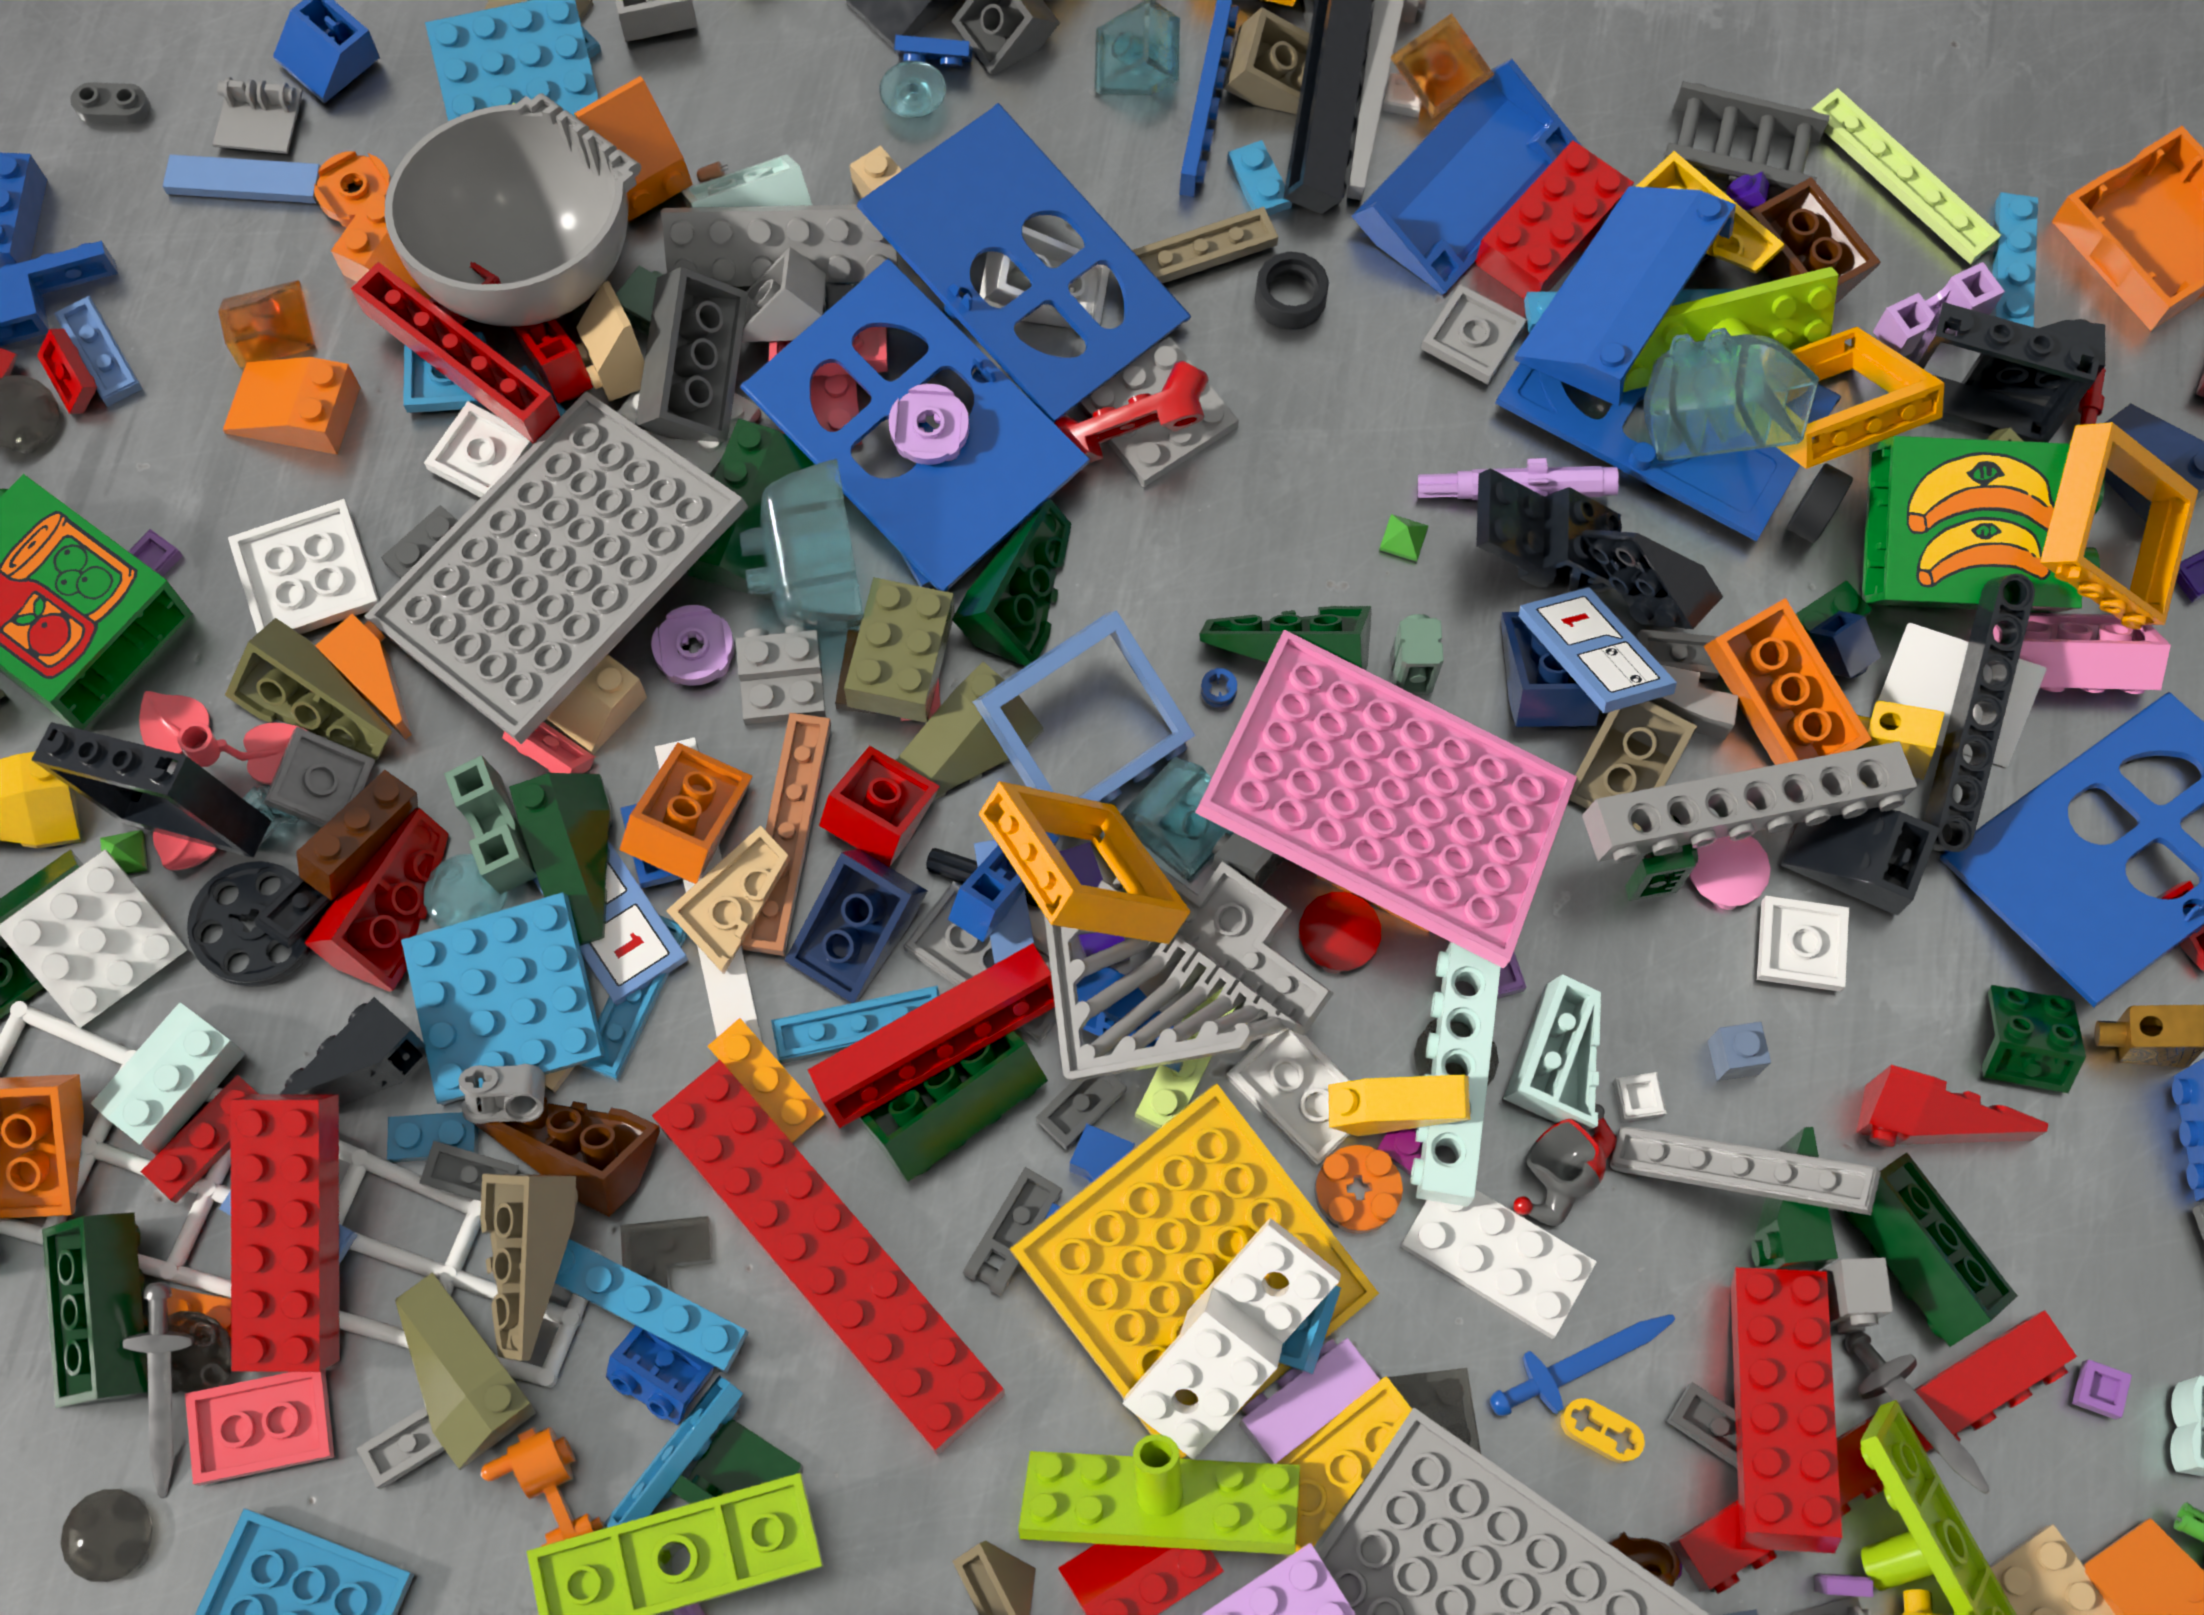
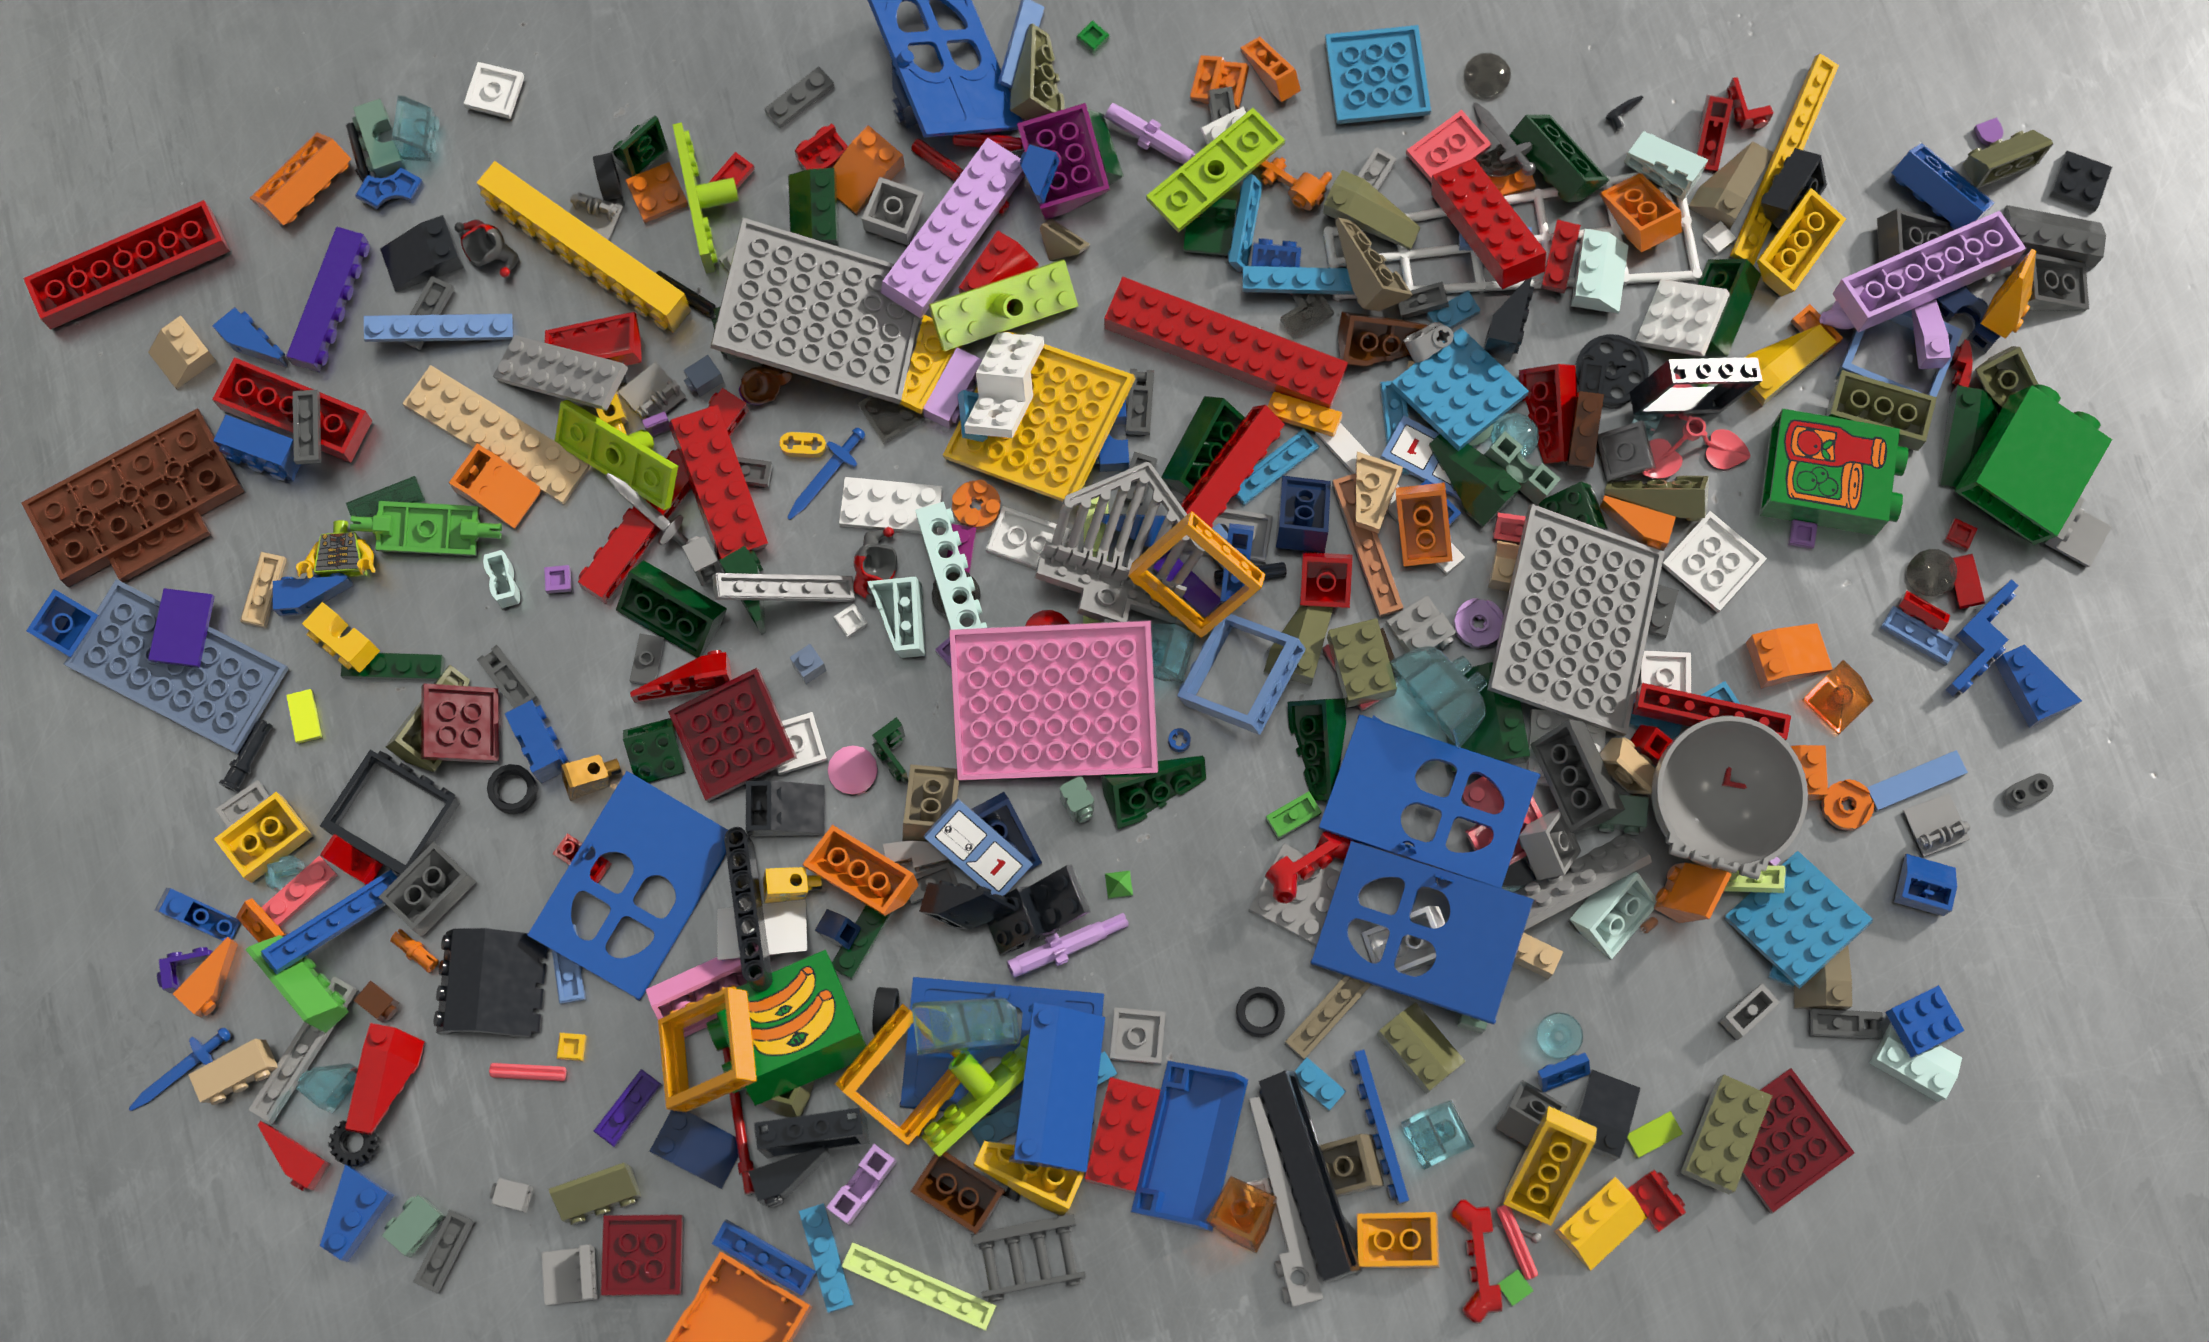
camera: 155 degrees right, 5 degrees up
lavender plate [889,384,969,465] -> none
yellow slope [1328,1075,1470,1137] -> none
light grey brick [1582,741,1917,863] -> none
dark purple plate [1726,171,1769,211] -> none
none -> dark grey plate [629,634,665,685]
none -> dark red plate [668,668,797,802]
none -> blue plate [712,1219,816,1296]
none -> bright green plate [1266,791,1322,839]
none -> olive slope [1376,1002,1466,1094]
none -> dark green bracket [1539,482,1608,530]

